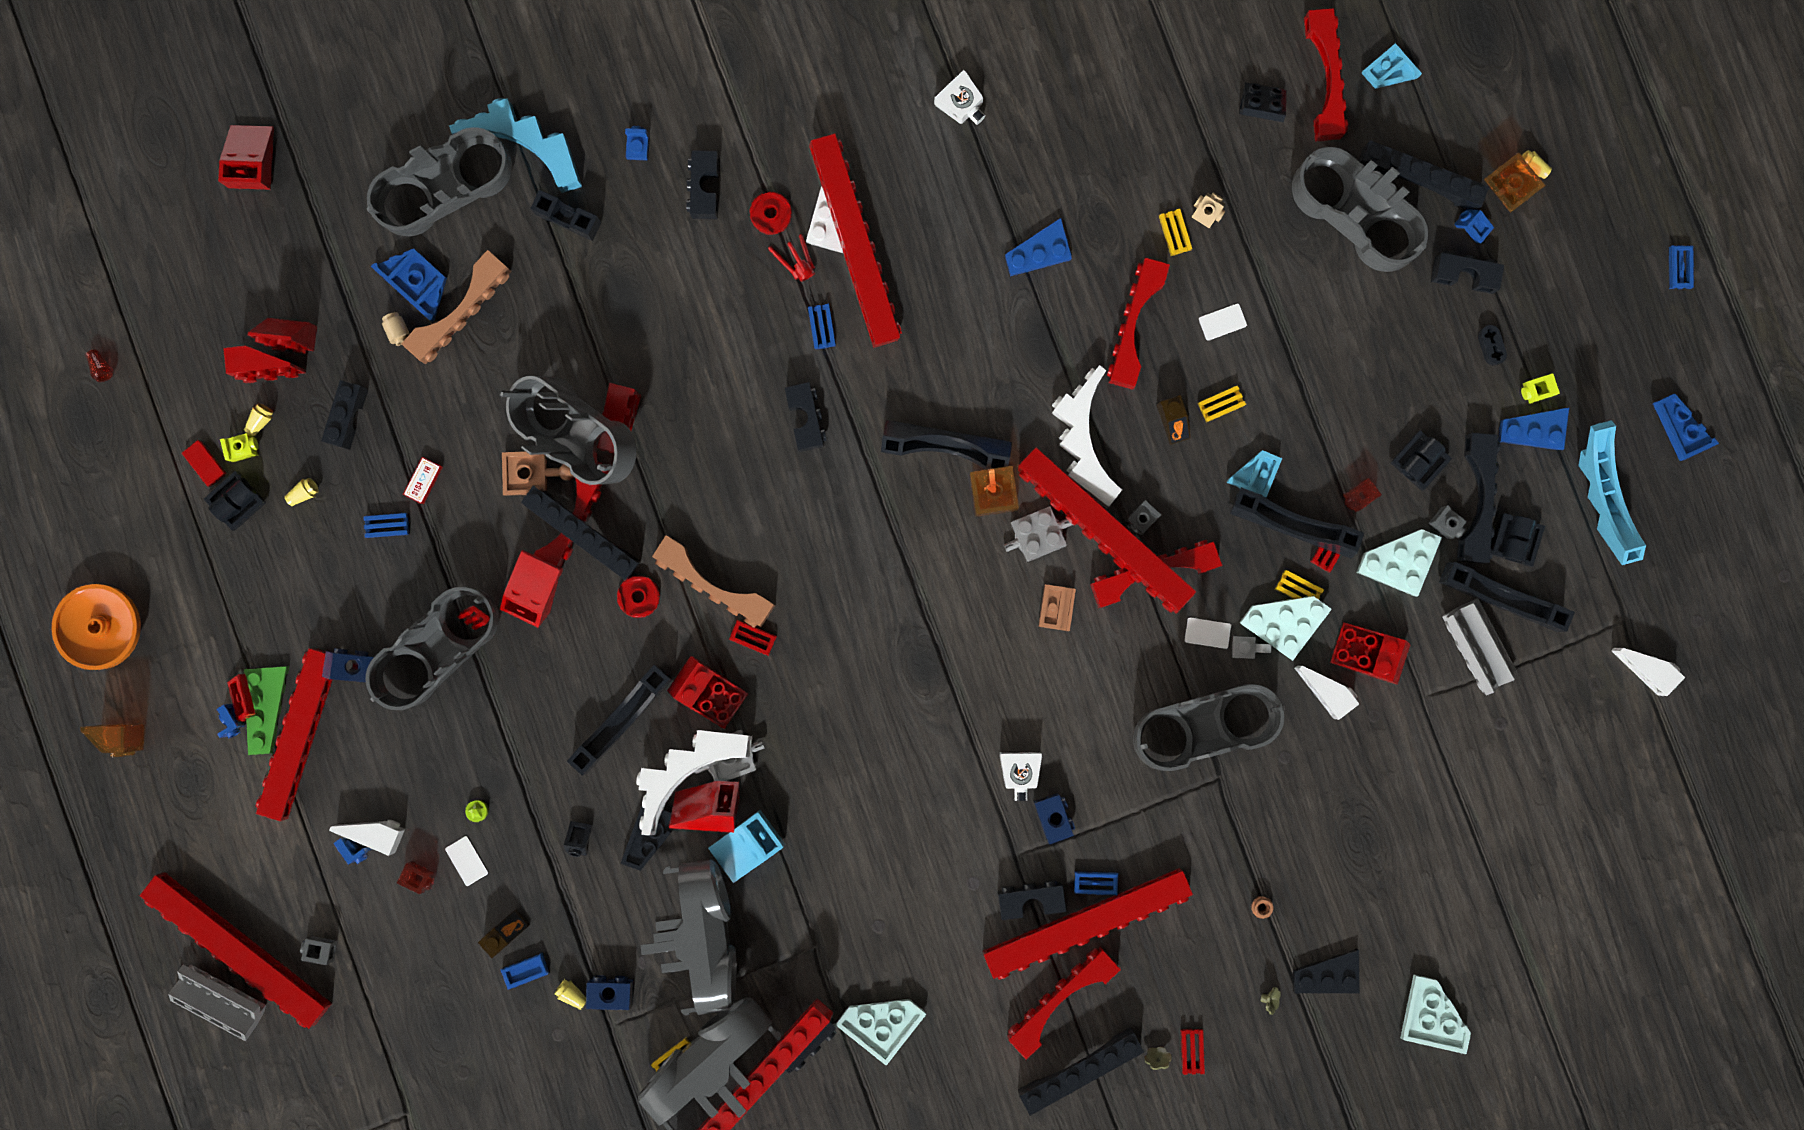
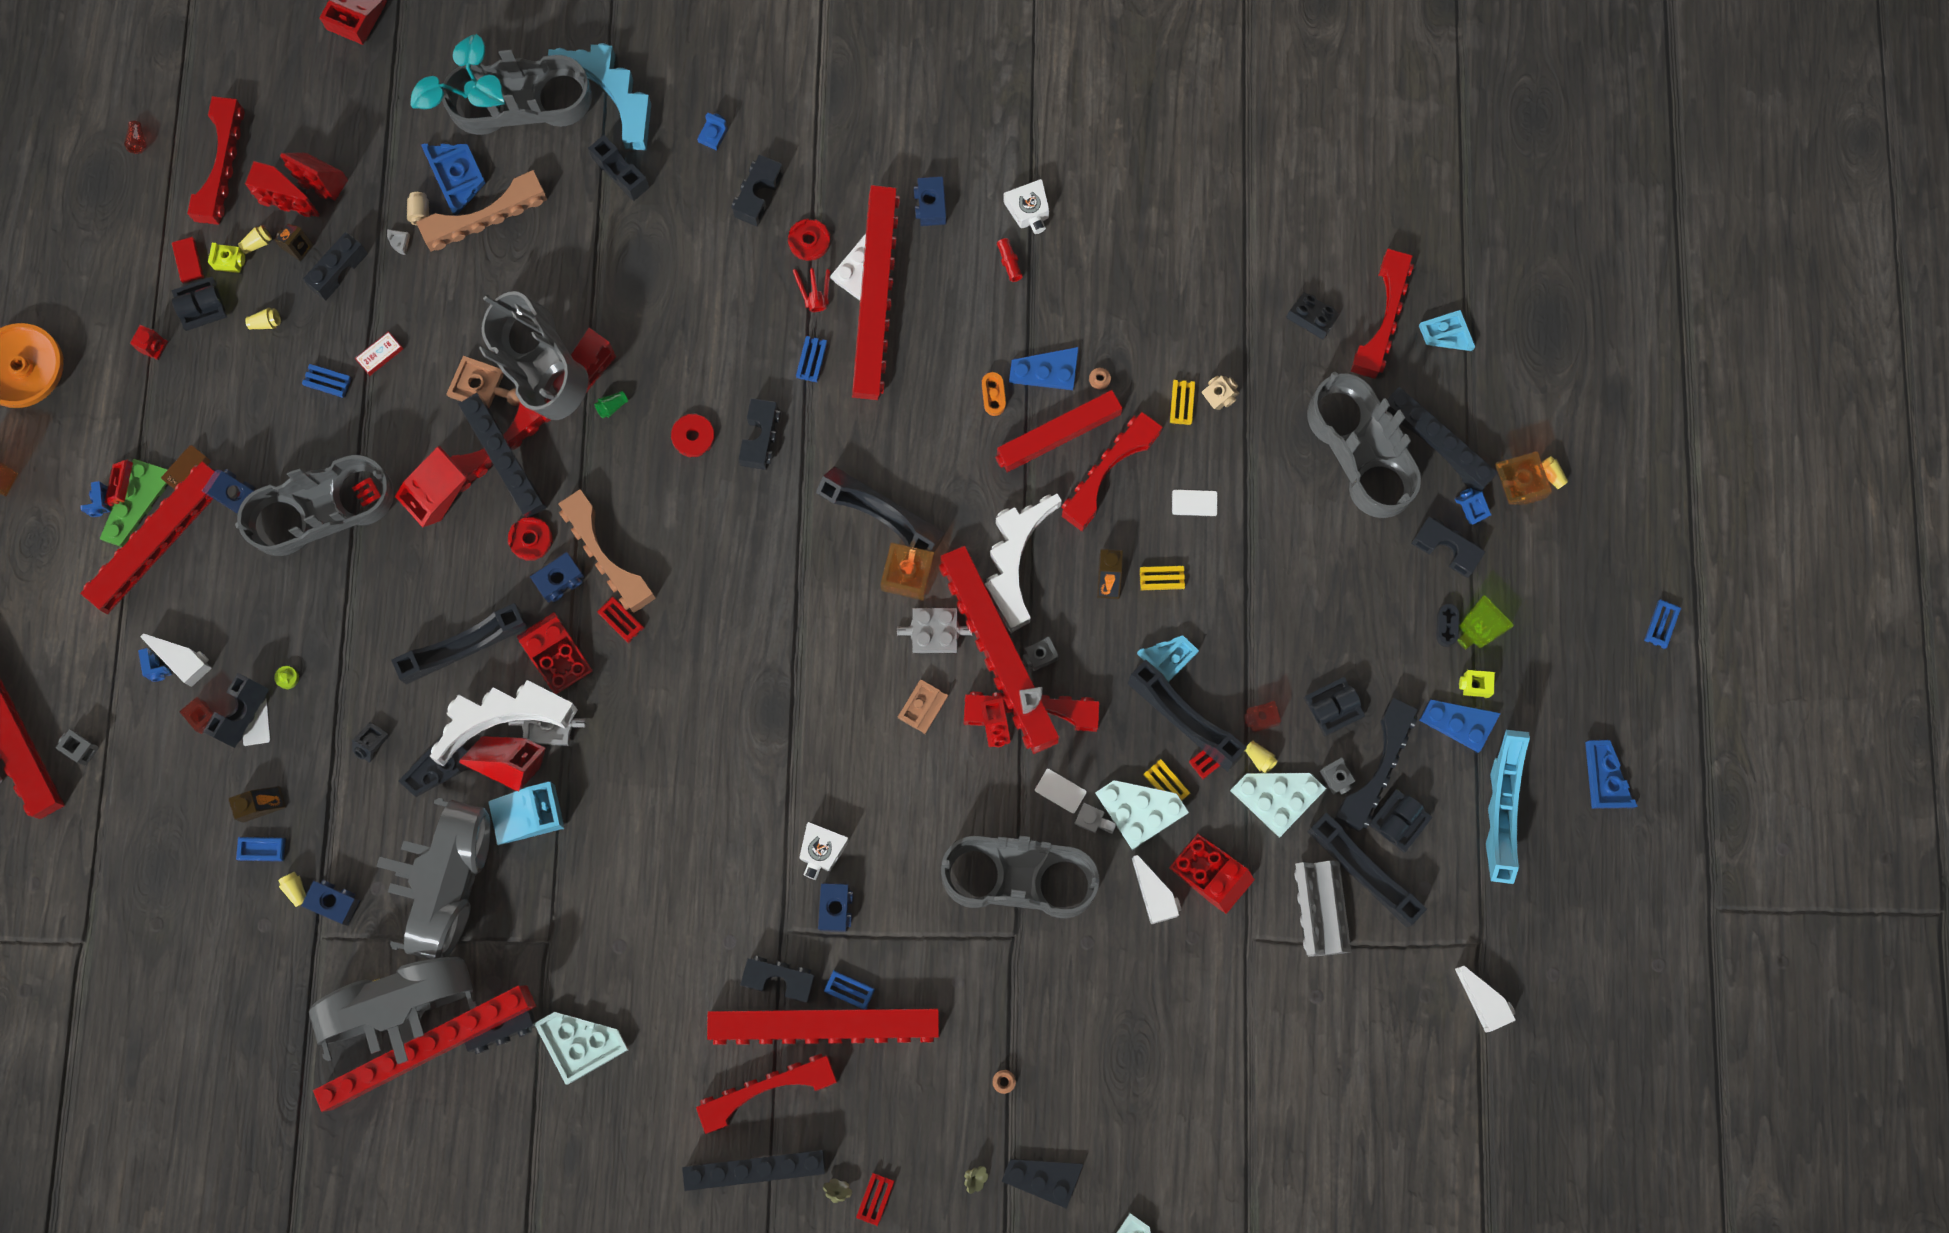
camera: 20 degrees right, 10 degrees down
none -> red brick [130,325,168,360]
none -> reddish brown sticker [161,445,211,490]
none -> red arch [187,96,245,225]
none -> black arch [203,673,269,748]
none -> dark brown slope [275,224,314,262]
none -> light grey tile [387,229,410,255]
none -> teal plant [411,34,505,109]
none -> dark blue brick [530,552,585,603]
none -> green cone [594,391,628,418]
none -> red tile [671,414,715,457]
none -> dark blue brick [914,177,946,226]
none -> red bracket [980,698,1010,747]
none -> orange plate [982,372,1006,416]
none -> red brick [995,390,1122,472]
none -> red pin [997,238,1023,282]
none -> light grey tile [1020,687,1042,714]
none -> nougat plate [1089,368,1111,389]
none -> light yellow cone [1246,741,1278,773]
none -> clear neon green torso [1457,595,1514,649]

